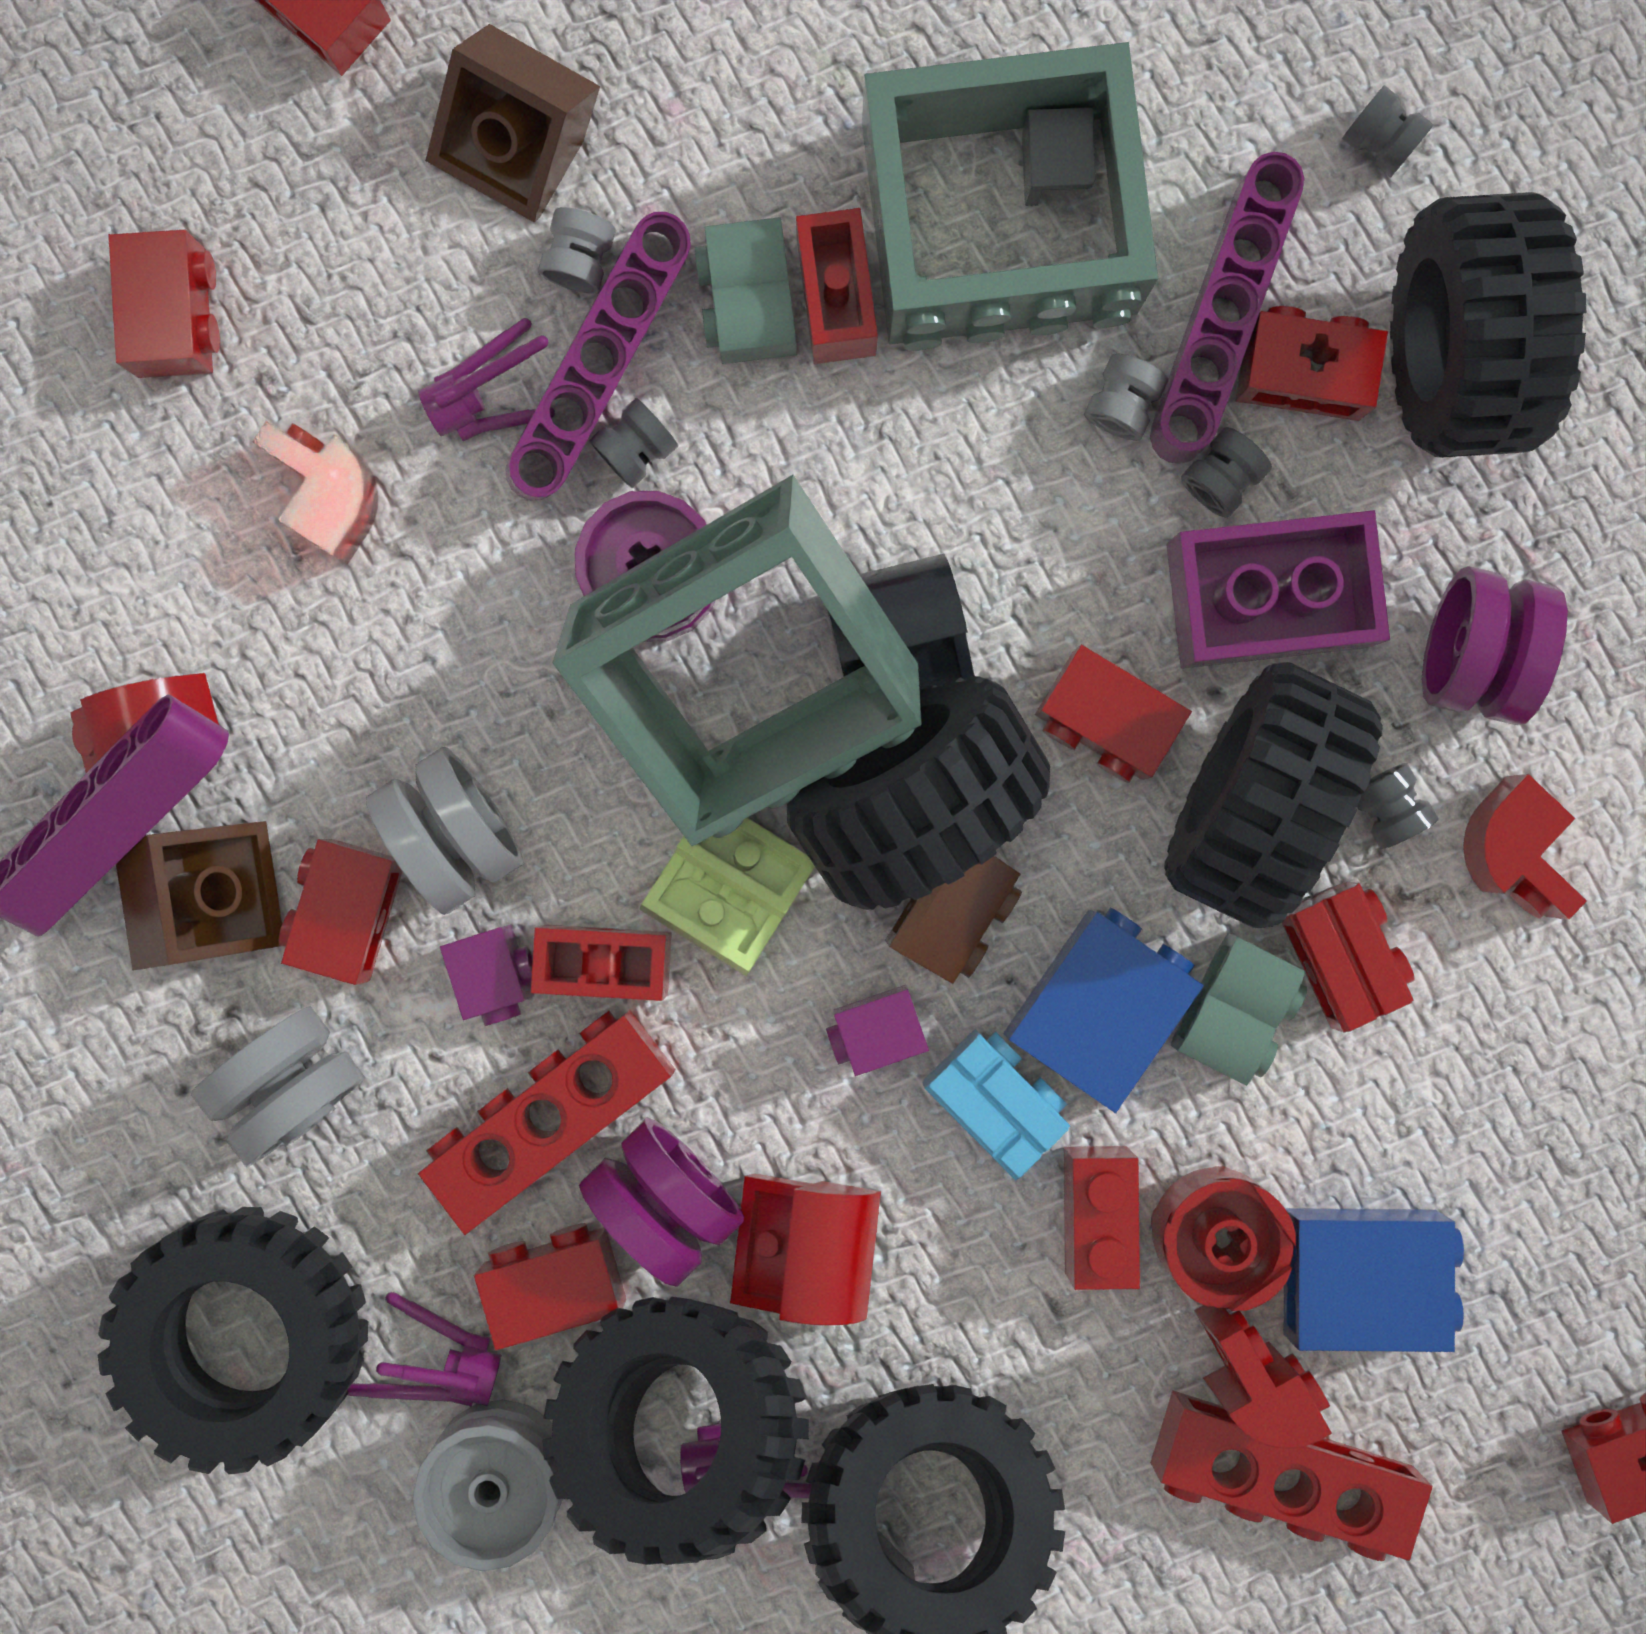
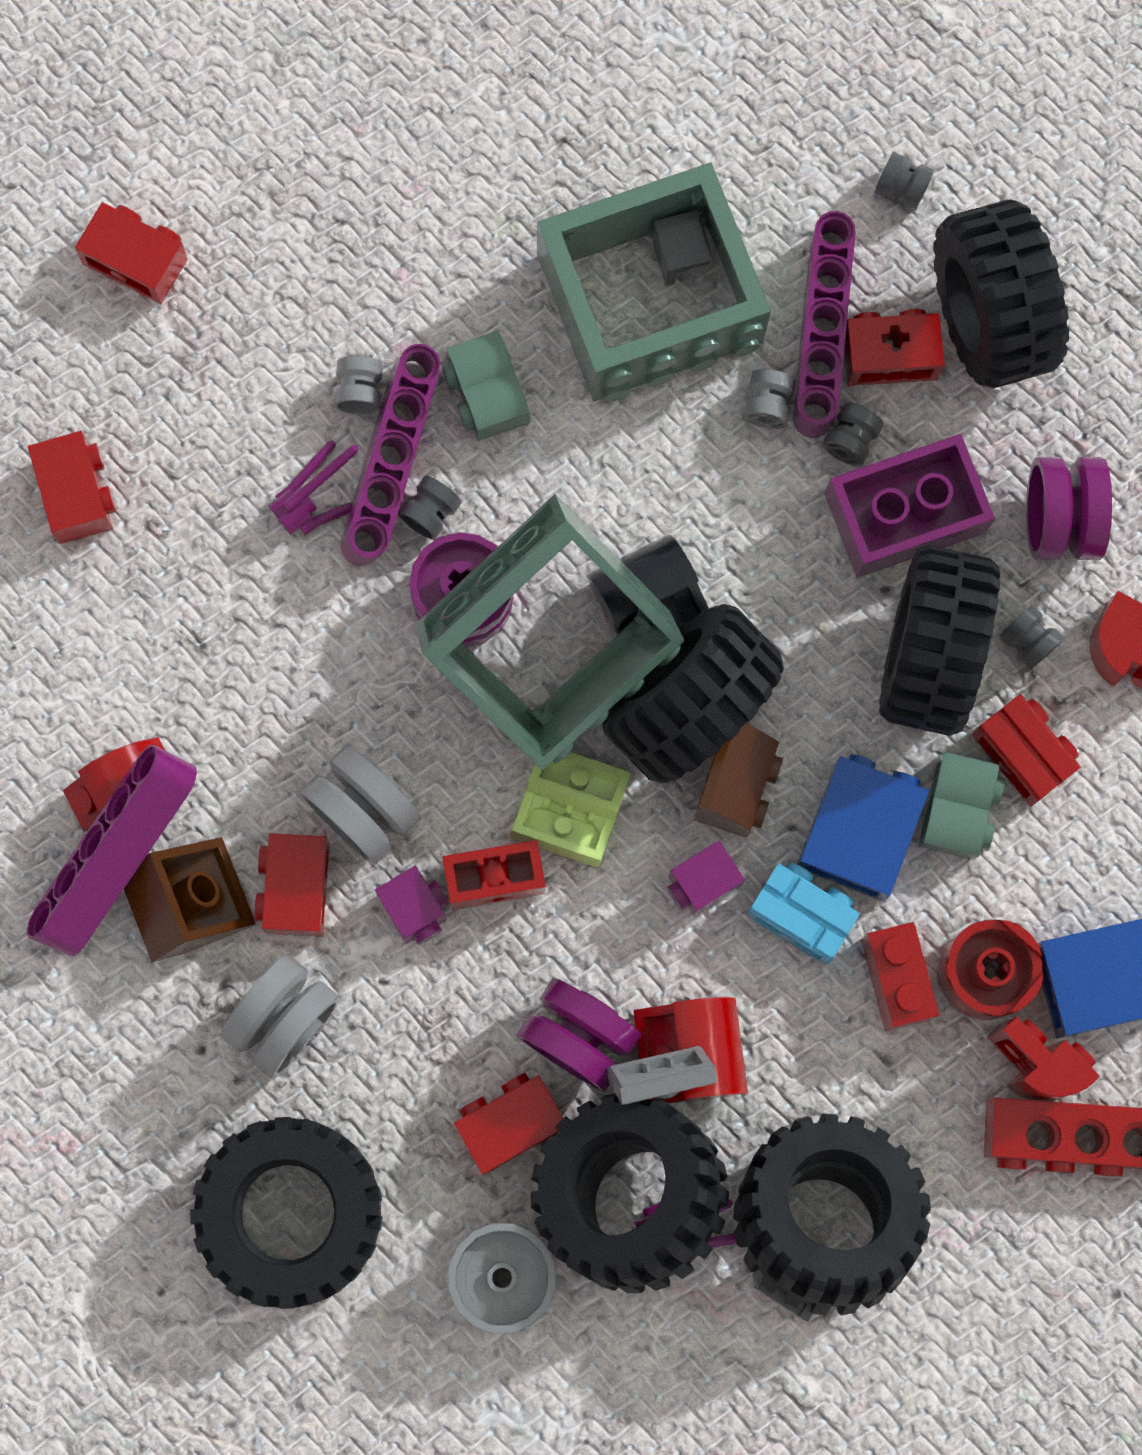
camera: 15 degrees left, 10 degrees down
clear red brick [252,421,378,564] -> none
magenta plant [347,1292,502,1407] -> none
red brick [418,1010,676,1235] -> none
reddish brown slope [425,24,600,222] -> none
red brick [796,208,878,364] -> none
red brick [1035,644,1192,783] -> none
none -> light grey plate [607,1046,717,1105]

